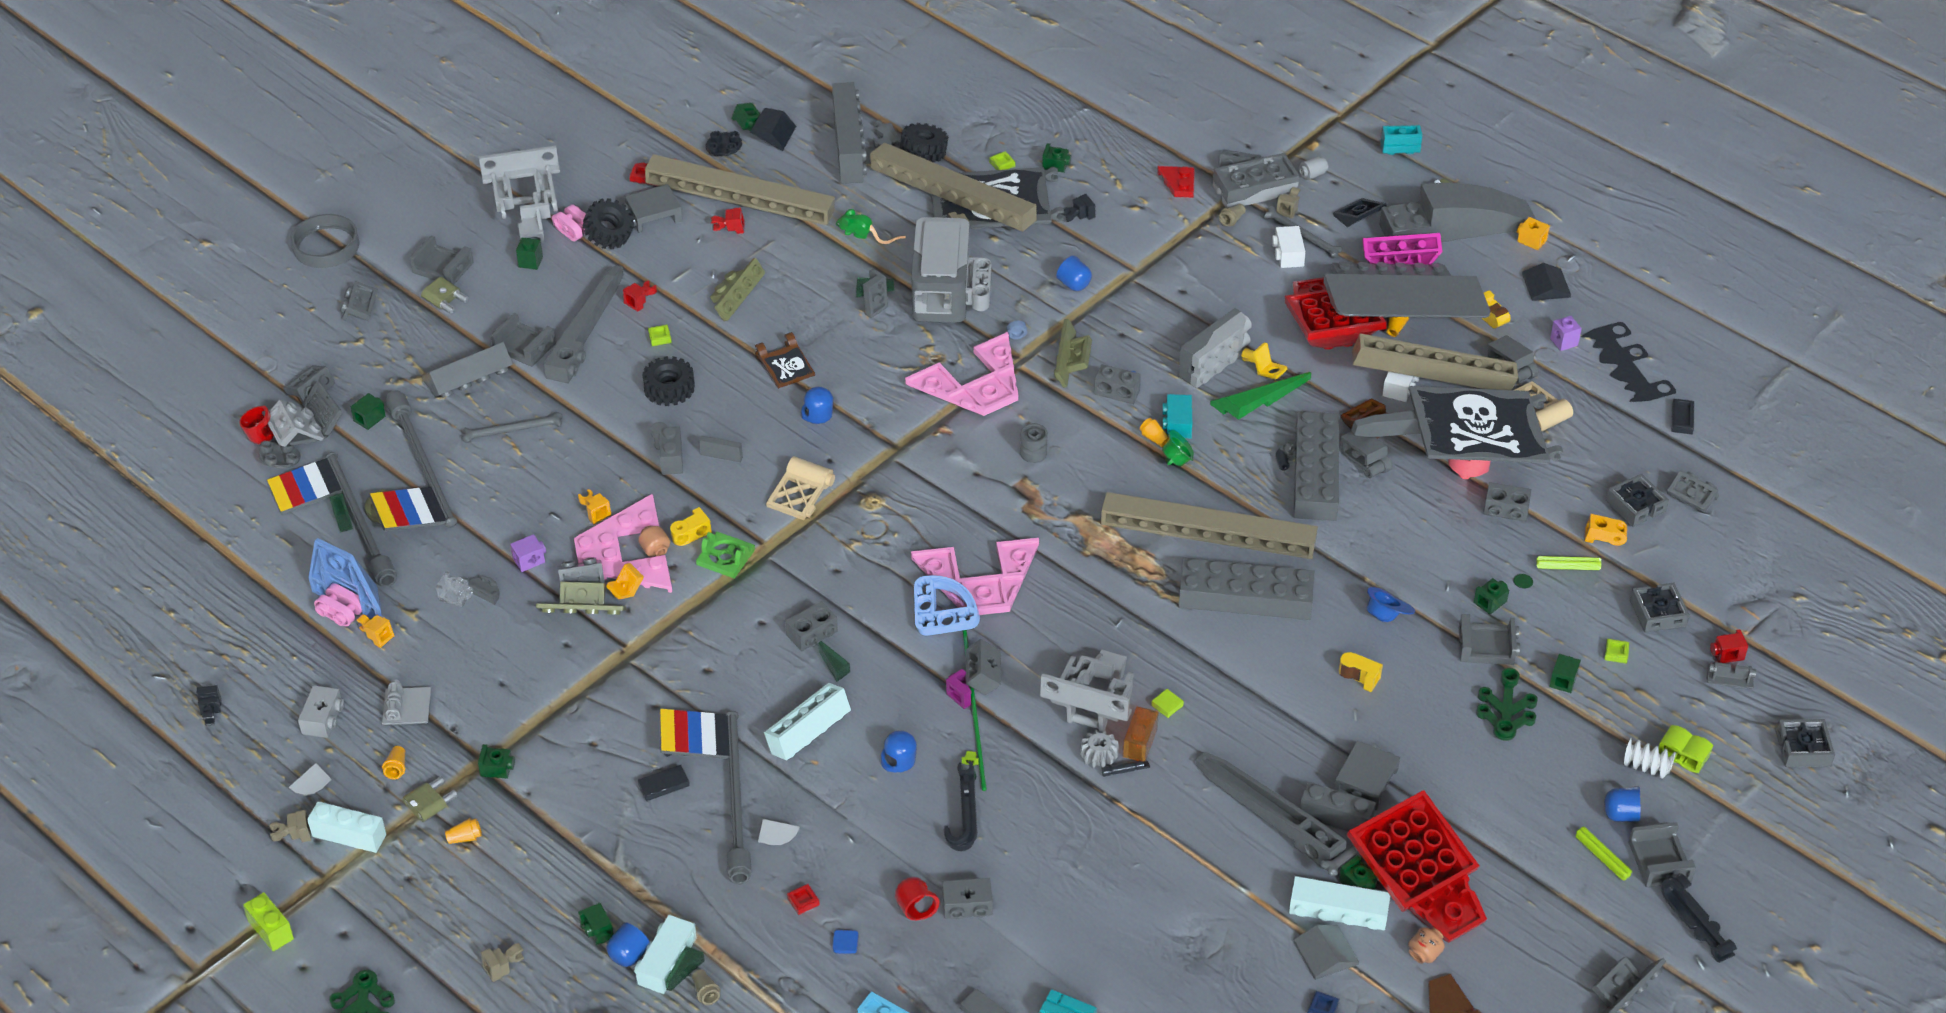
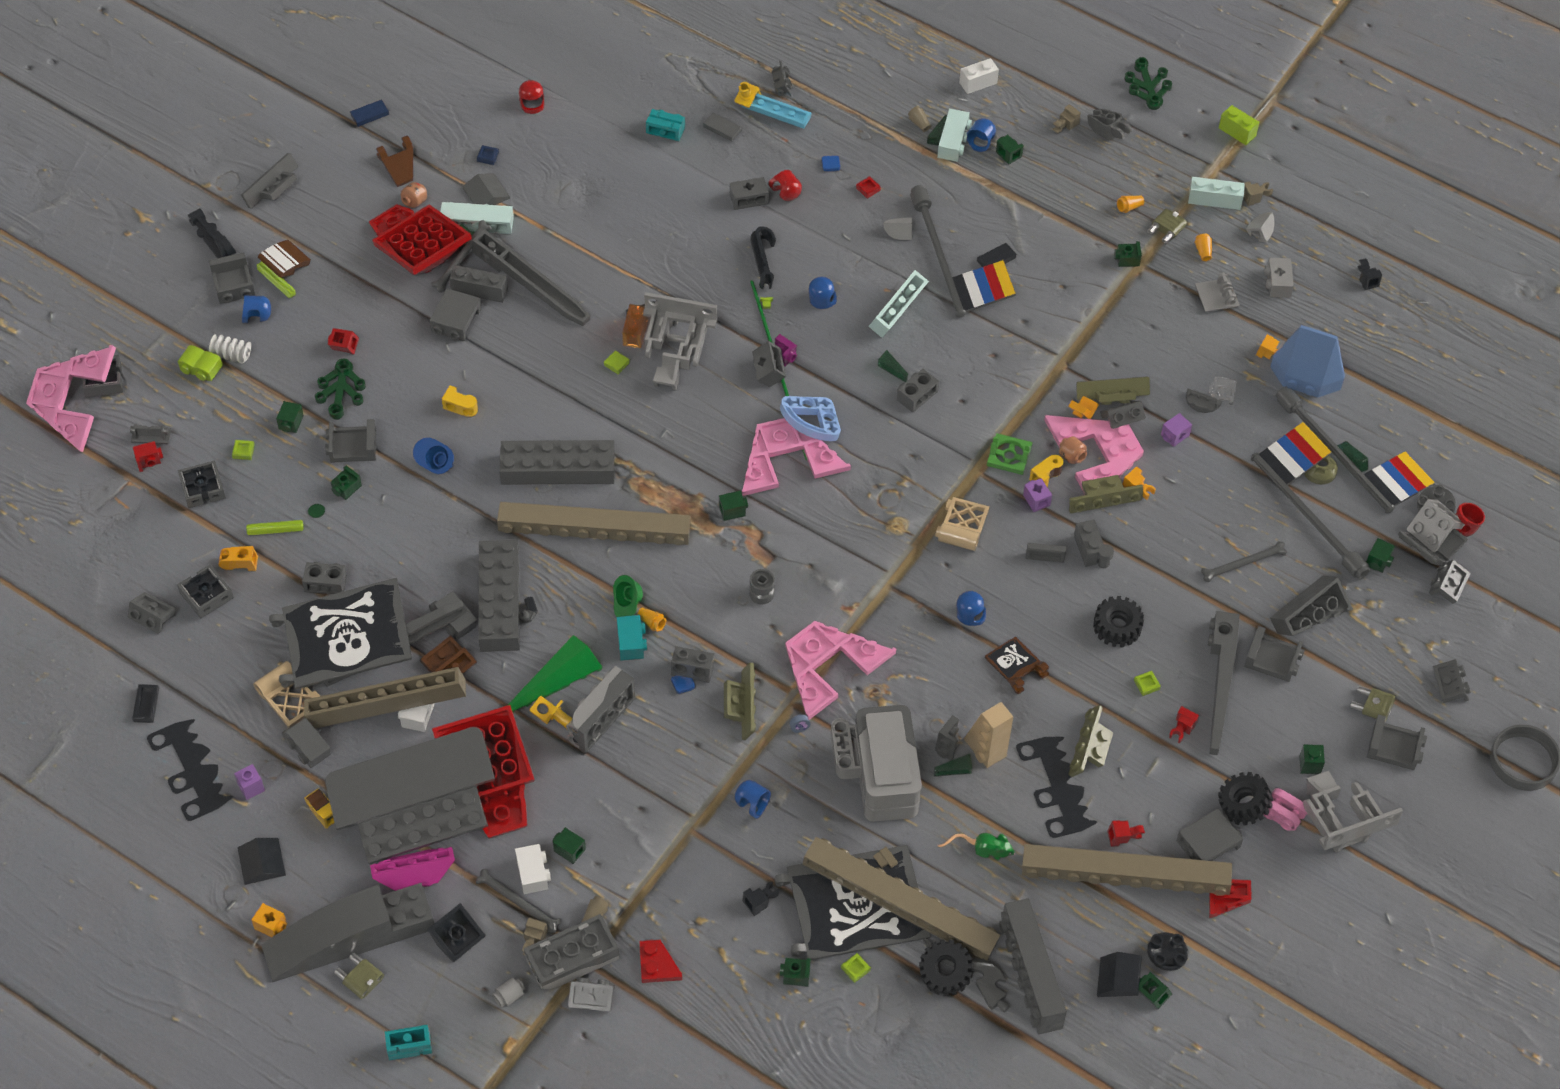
camera: 170 degrees right, 10 degrees up
none -> bright pink wing [26,345,116,452]
none -> reddish brown slope [258,240,311,278]
none -> red brick [328,328,359,355]
none -> dark green brick [552,827,586,864]
none -> dark green brick [719,490,748,521]
none -> tan wedge [964,702,1013,768]
none -> black piece [1016,737,1097,838]
none -> medium lavender brick [1023,478,1052,512]
none -> olive bracket [1069,475,1143,514]
none -> dark grey hinge [1087,109,1132,140]

